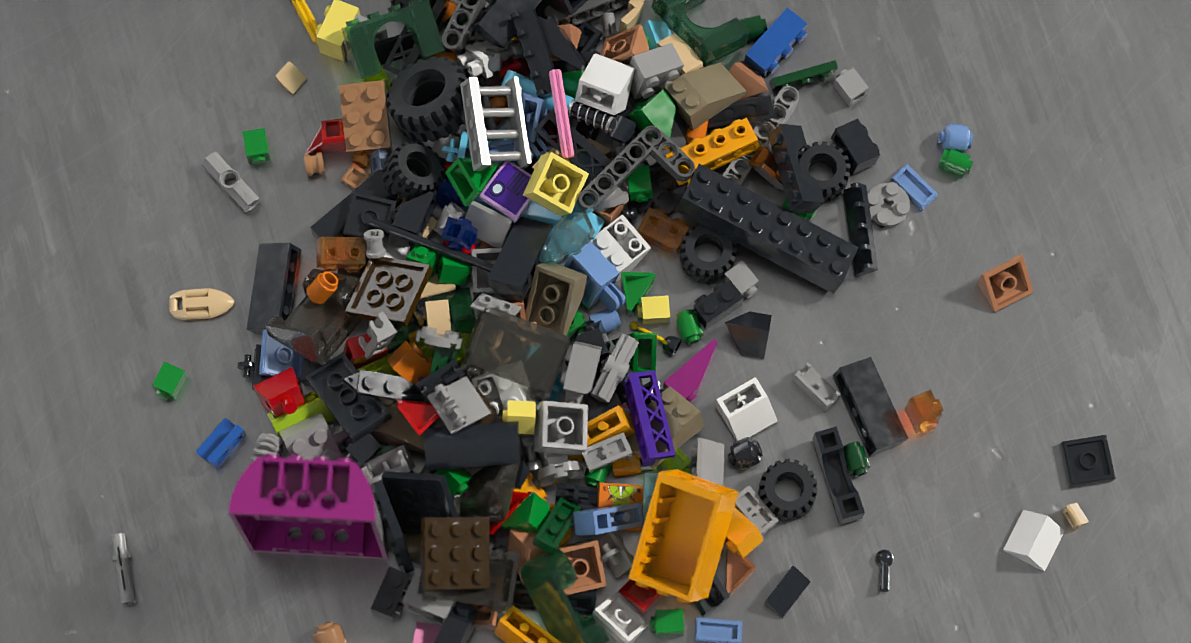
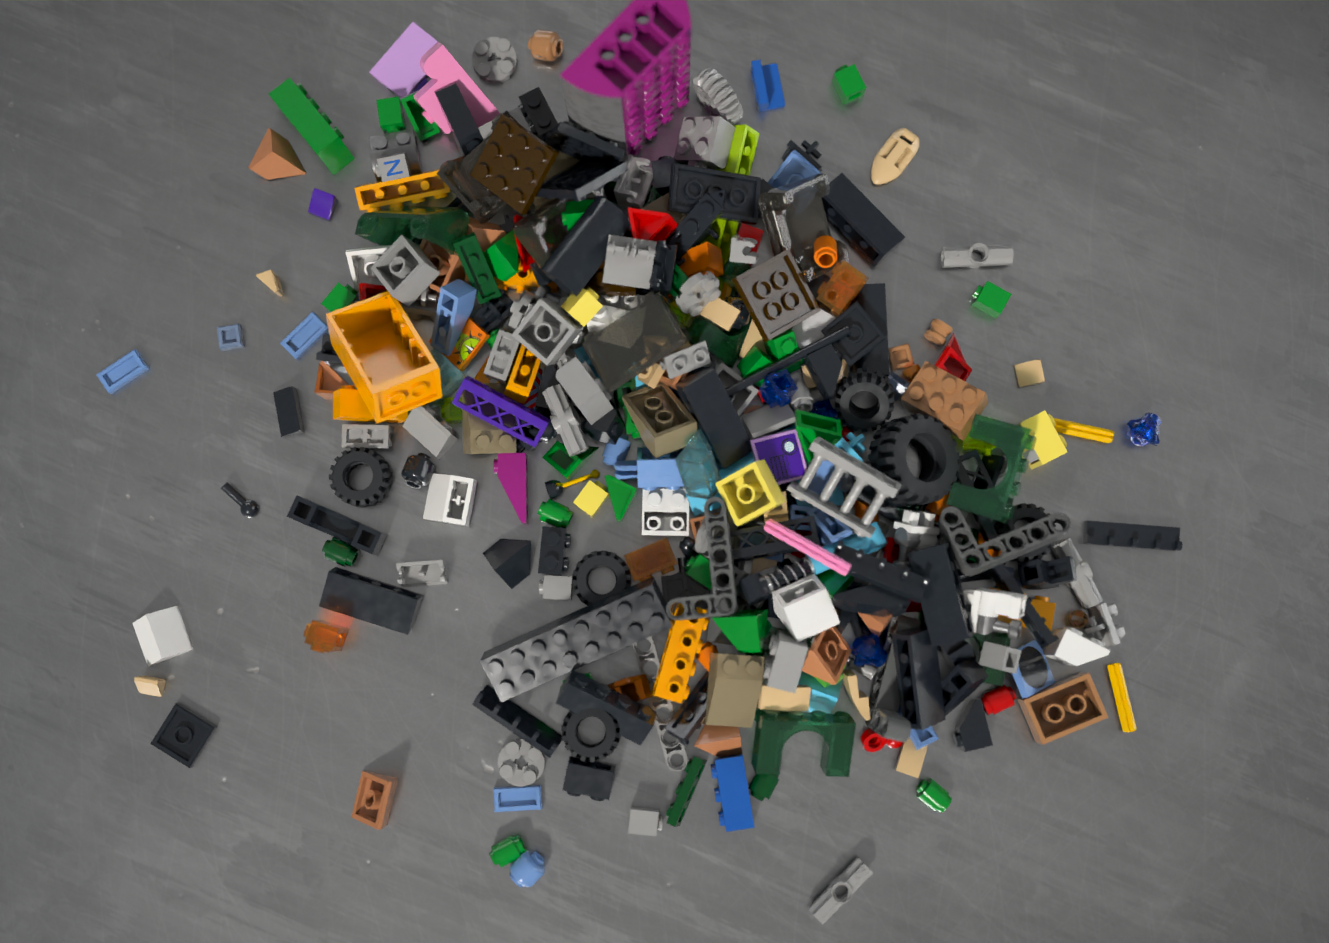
camera: 135 degrees right, 10 degrees up
red torso [253,367,305,417] -> none
light grey bush [364,229,386,258] -> none
none -> light grey brick [371,235,440,306]
none -> clear blue rock [852,632,887,667]

